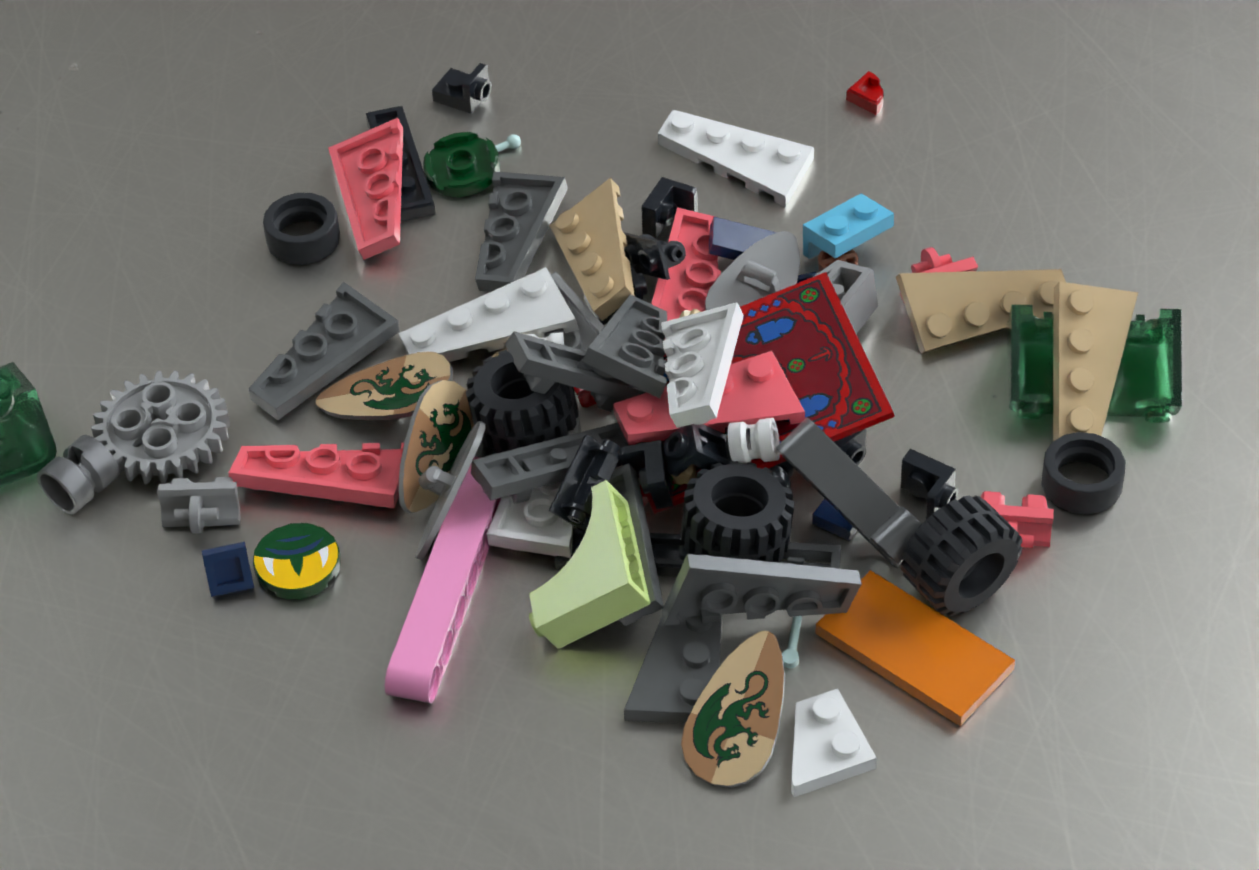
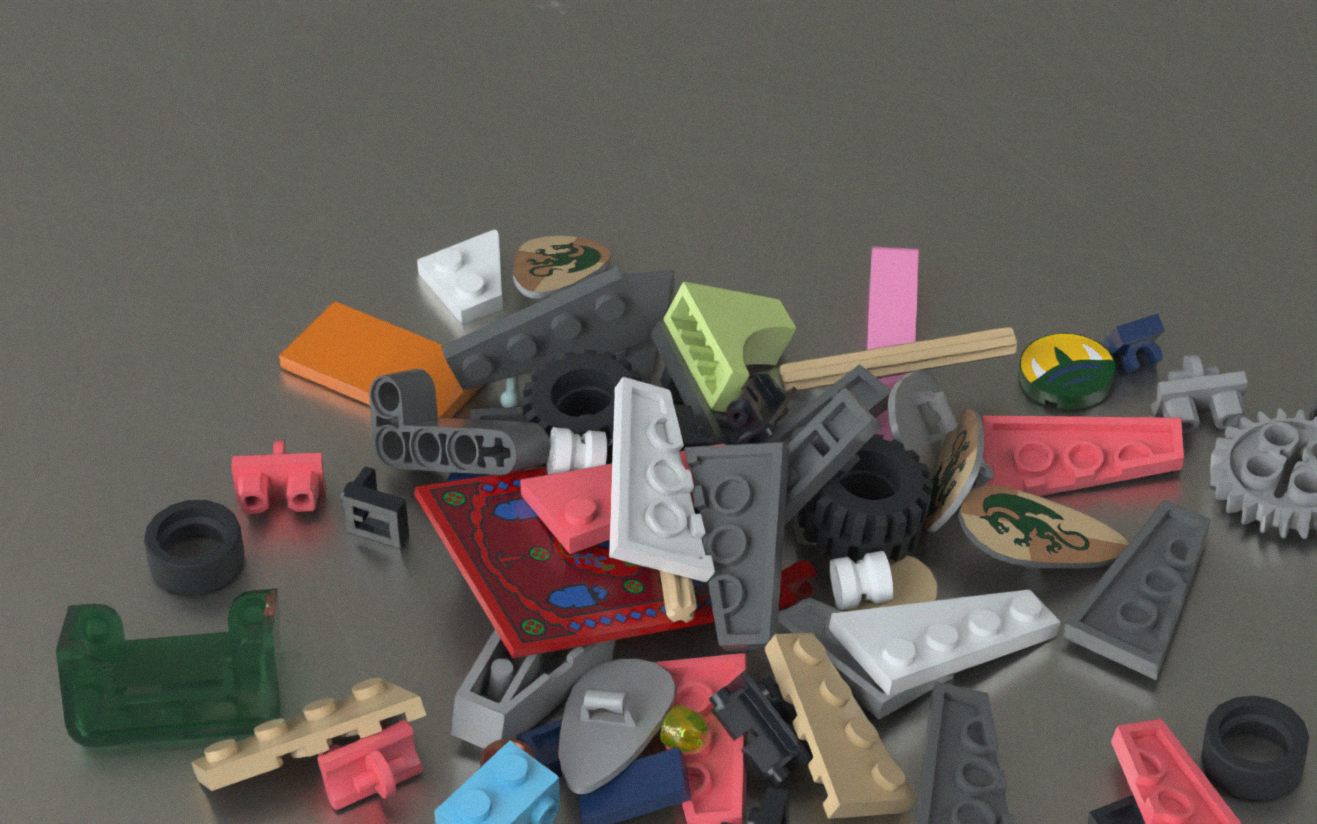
camera: 170 degrees right, 5 degrees down
black tyre [901,495,1022,616] -> none
tan wing [1053,281,1138,441] -> none
none -> clear neon green hinge [660,704,708,753]
none -> tan axle [779,326,1017,392]

